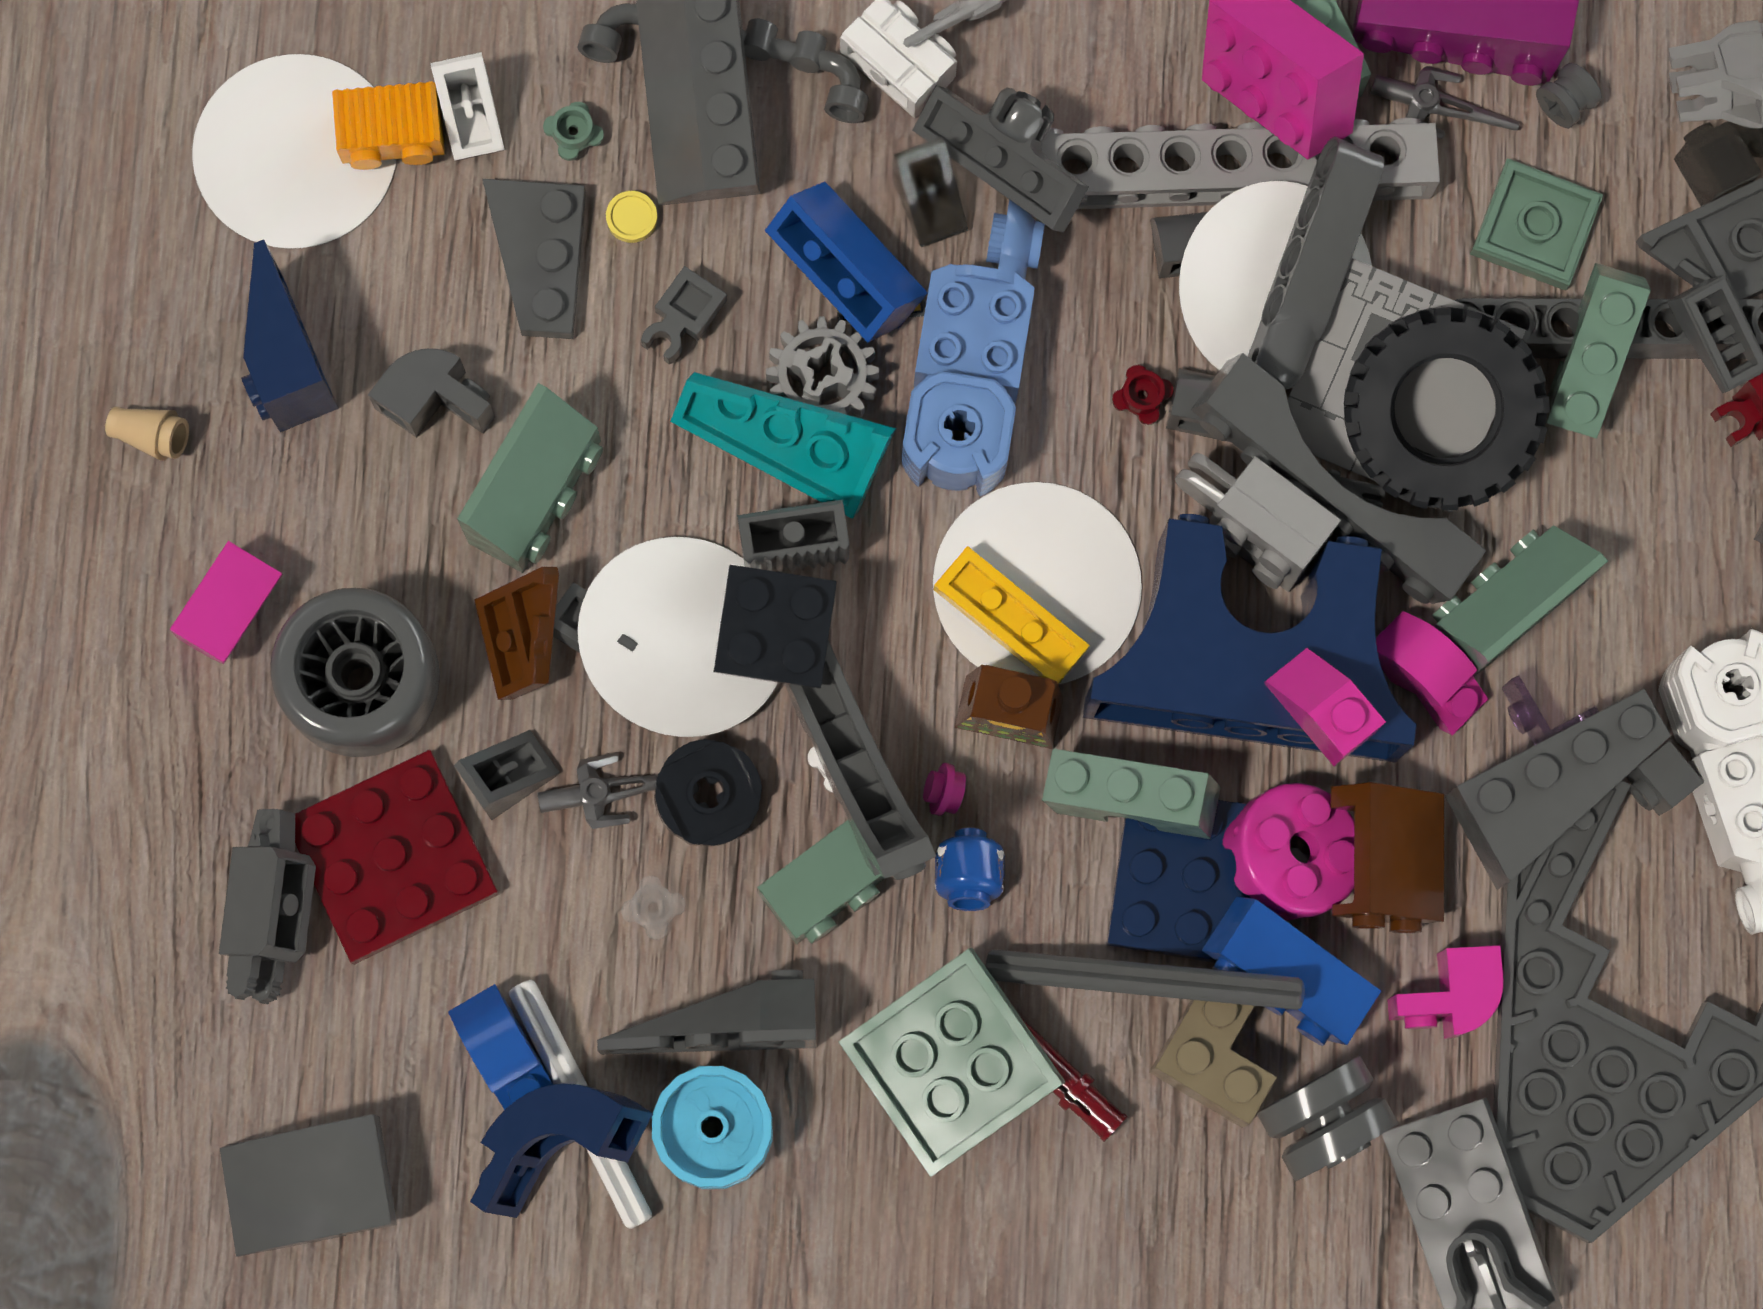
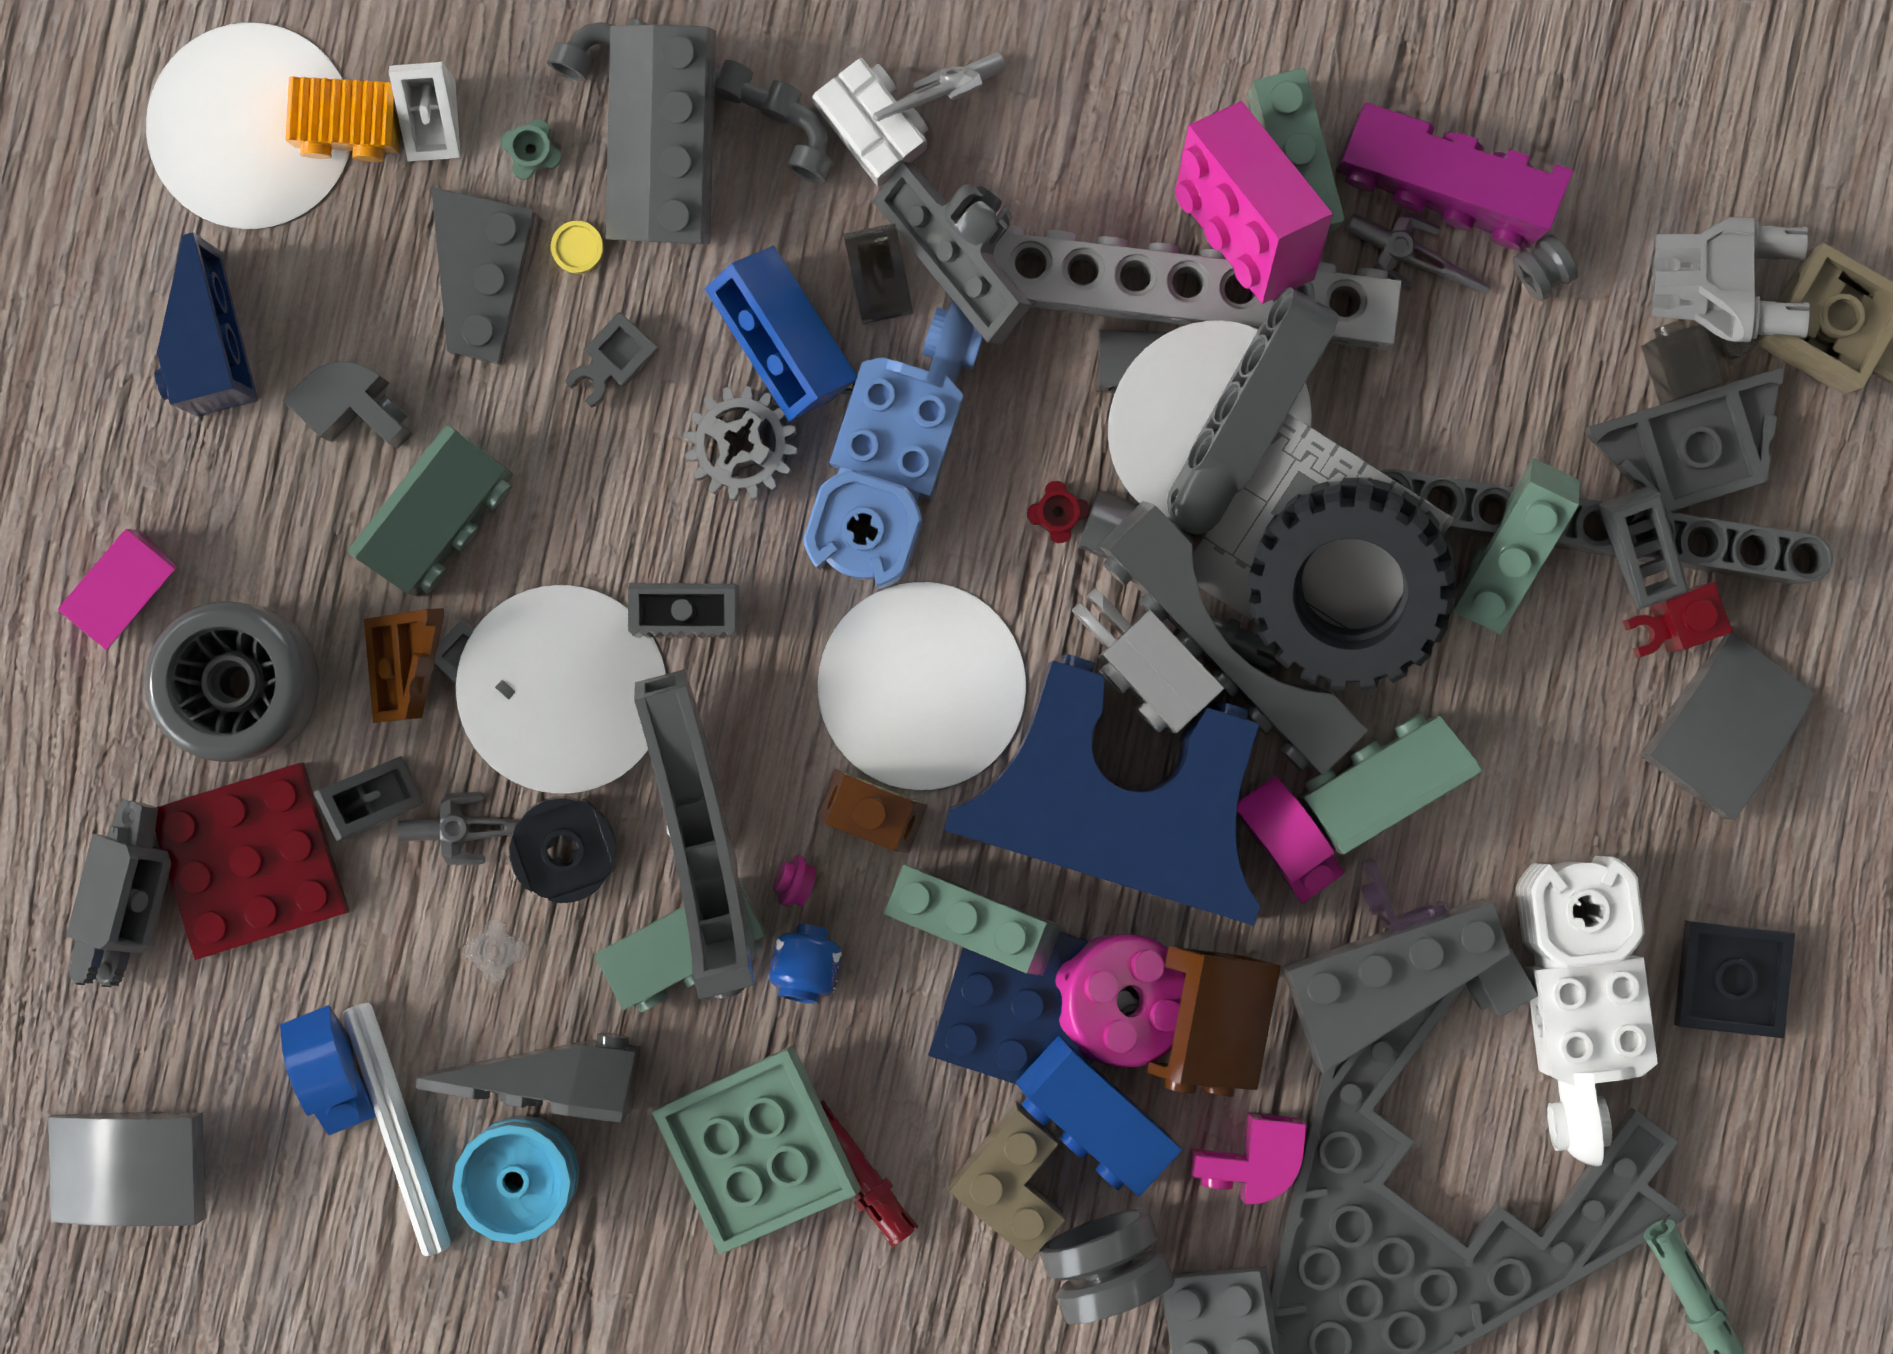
camera: 10 degrees right, 10 degrees up
tan cone [105,407,189,461] -> none
dark blue arch [470,1083,653,1218] -> none
teal wing [670,372,896,519] -> none
black plate [713,565,837,689] -> none
yellow plate [933,546,1090,685] -> none
dark grey axle [985,949,1305,1010] -> none
dark pink slope [1264,648,1386,766] -> none
sand green tile [1470,158,1603,291] -> none

